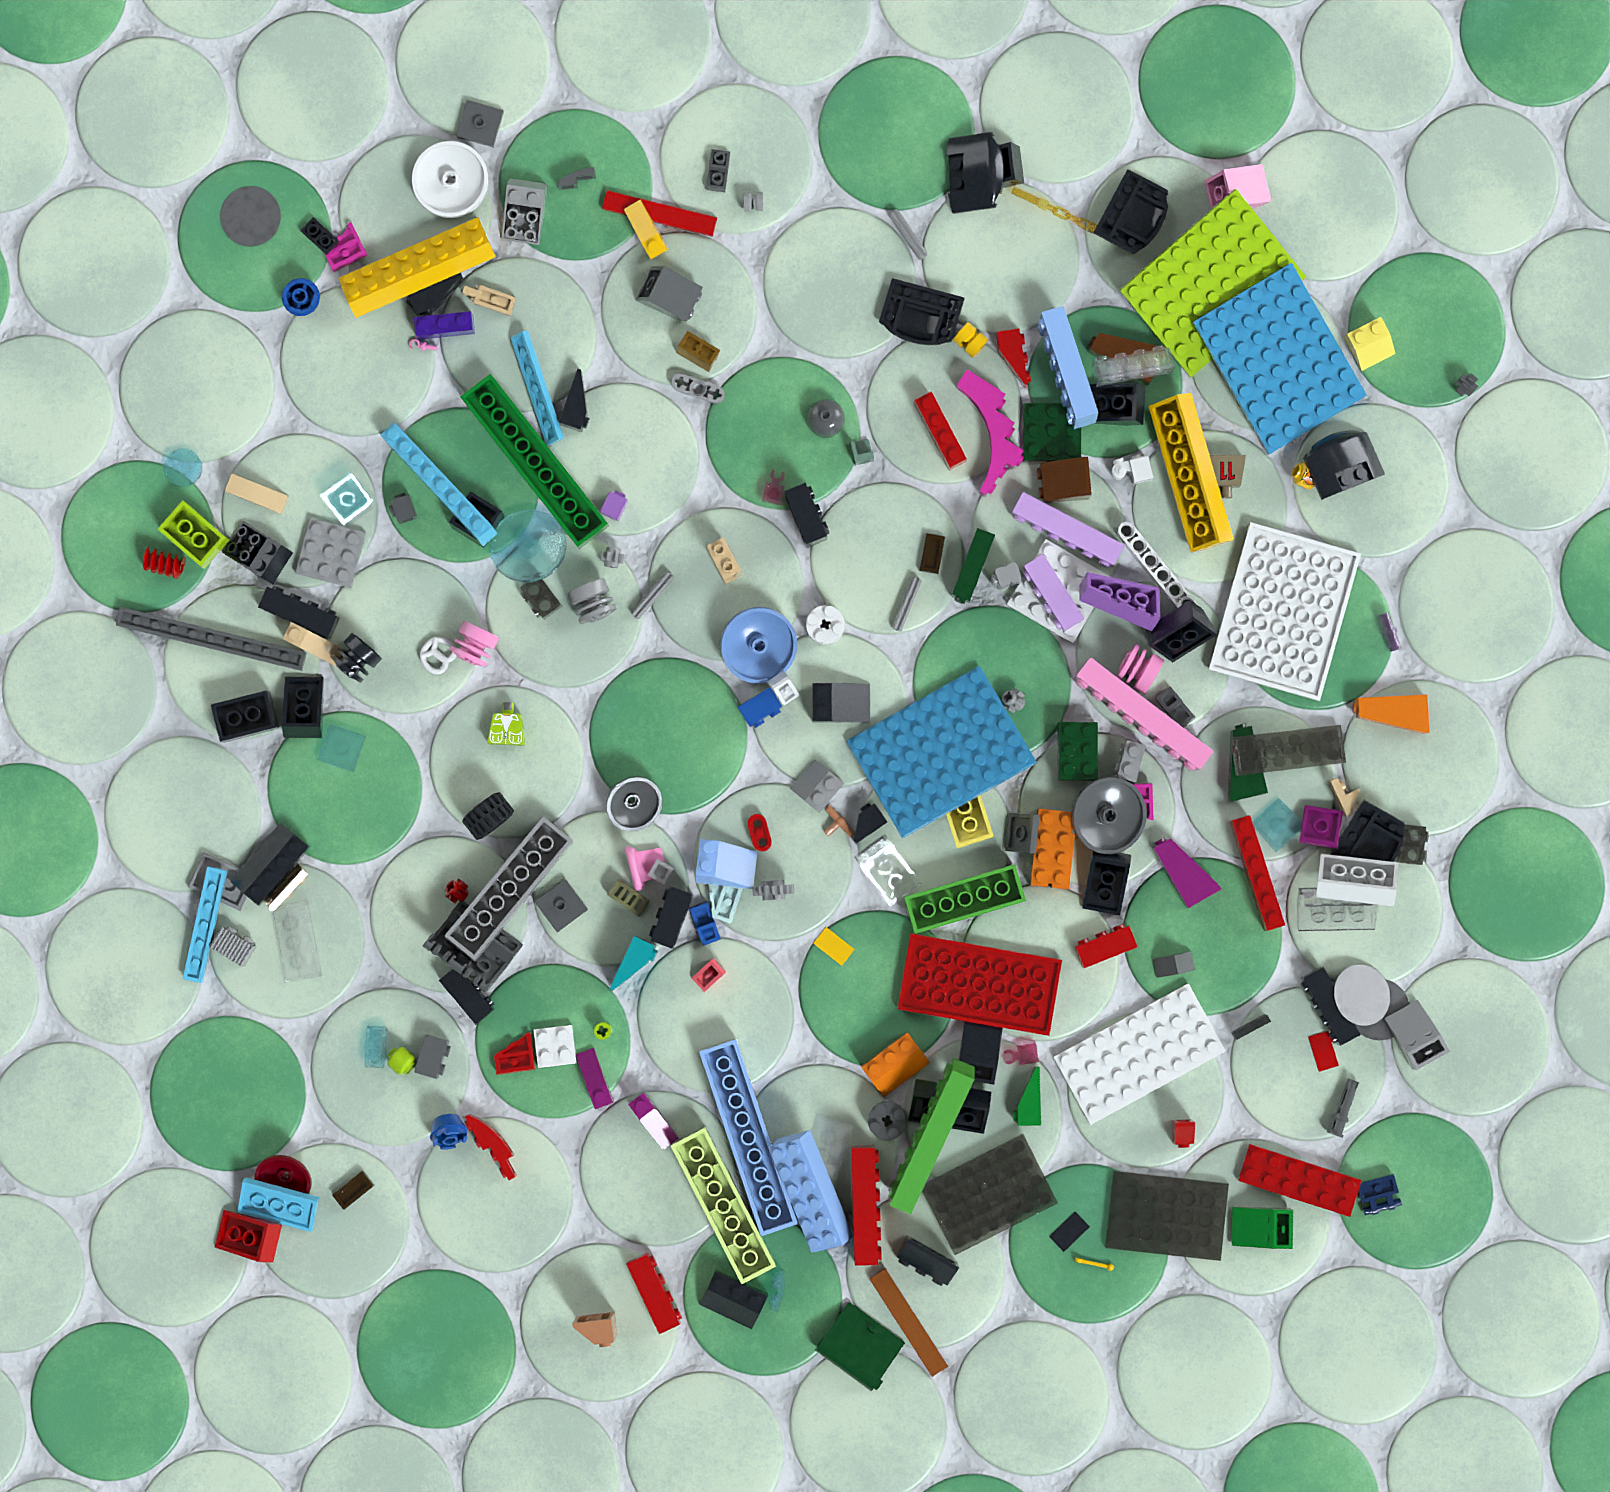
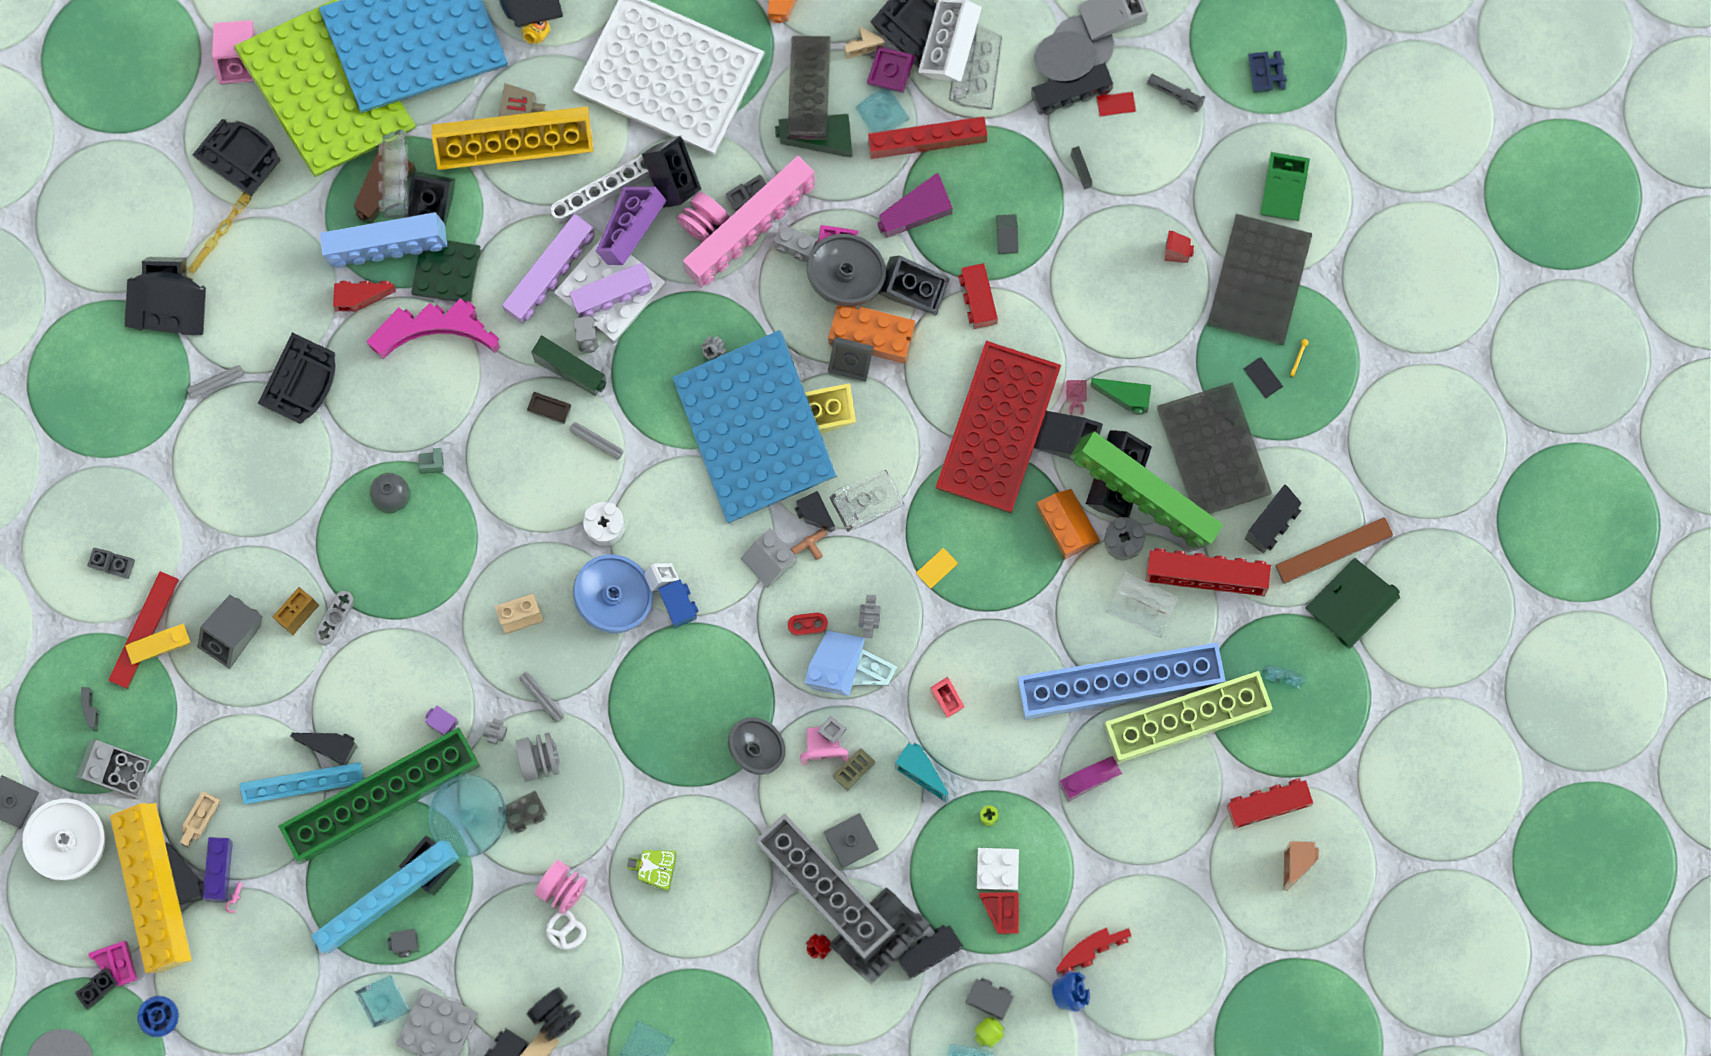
camera: 85 degrees left, 10 degrees down
black tyre [462,792,514,840] -> none
magenta slope [576,1048,614,1110] -> none
black brick [649,886,694,949] -> none
blue slope [689,901,721,946] -> none
black slope [699,1269,768,1329] -> none
light grey wheel [744,192,763,212] -> none
clear pink plate [762,470,785,505] -> none
light blue brick [768,1130,853,1253] -> none
black brick [784,482,830,549] -> none
slope [812,683,870,723] -> none
bright green brick [904,864,1026,934] -> none
red brick [914,391,967,471] -> none
yellow wheel [953,322,989,358] -> none
reddish brown slope [1037,457,1092,503] -> none
white plate [1053,983,1225,1125] -> none
dark green brick [1058,722,1098,781] -> none
white brick [1111,454,1153,485] -> none
red plate [1238,1144,1362,1217] -> none

